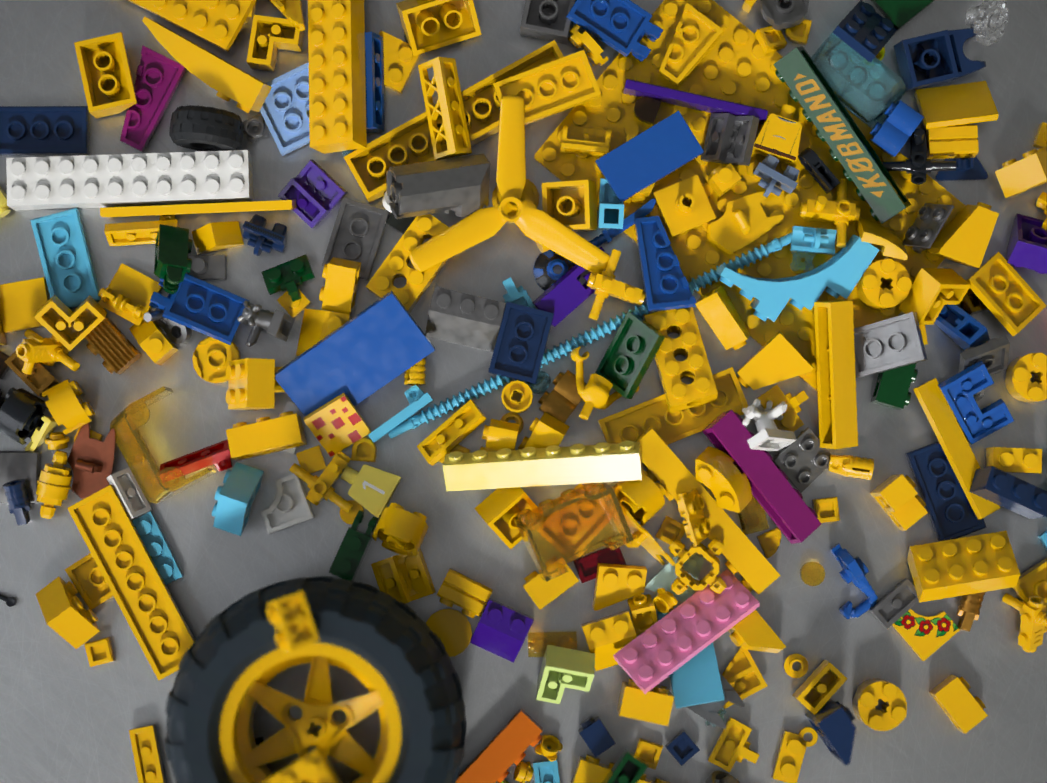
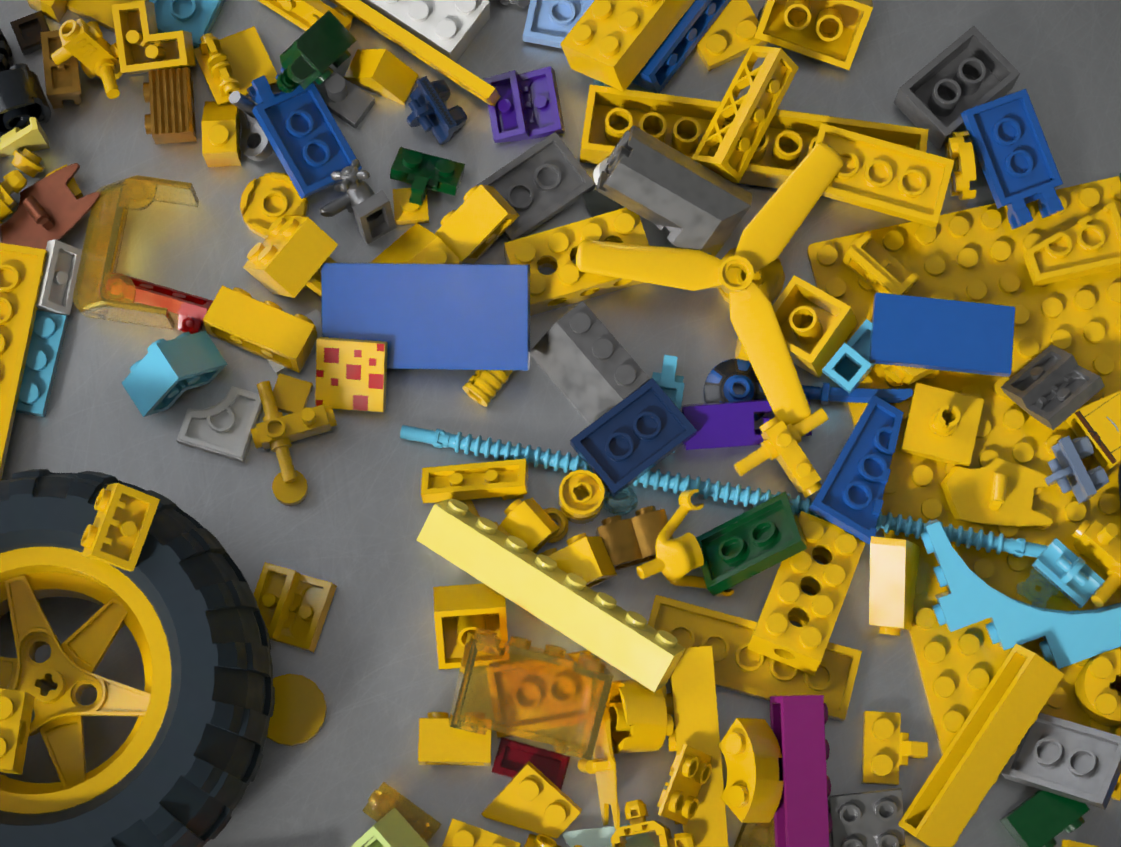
camera: 35 degrees right, 10 degrees down
yellow brick [42,378,95,435] -> none
dark green hinge [329,510,378,581] -> none
light yellow torso [340,464,402,518] -> none
yellow tile [351,437,377,463] -> none
medium azure hinge [368,385,433,442] -> none
yellow brick [372,503,429,556] -> none
yellow brick [437,568,493,619] -> none
dark purple slope [470,598,534,663] -> none
dark purple tile [623,79,768,124] -> none
dark brown tile [634,97,661,125] -> none
yellow tile [655,515,685,545] -> none
yellow brick [705,163,742,198] -> none
yellow slope [737,331,814,390] -> none
white piece [742,399,797,452] -> none

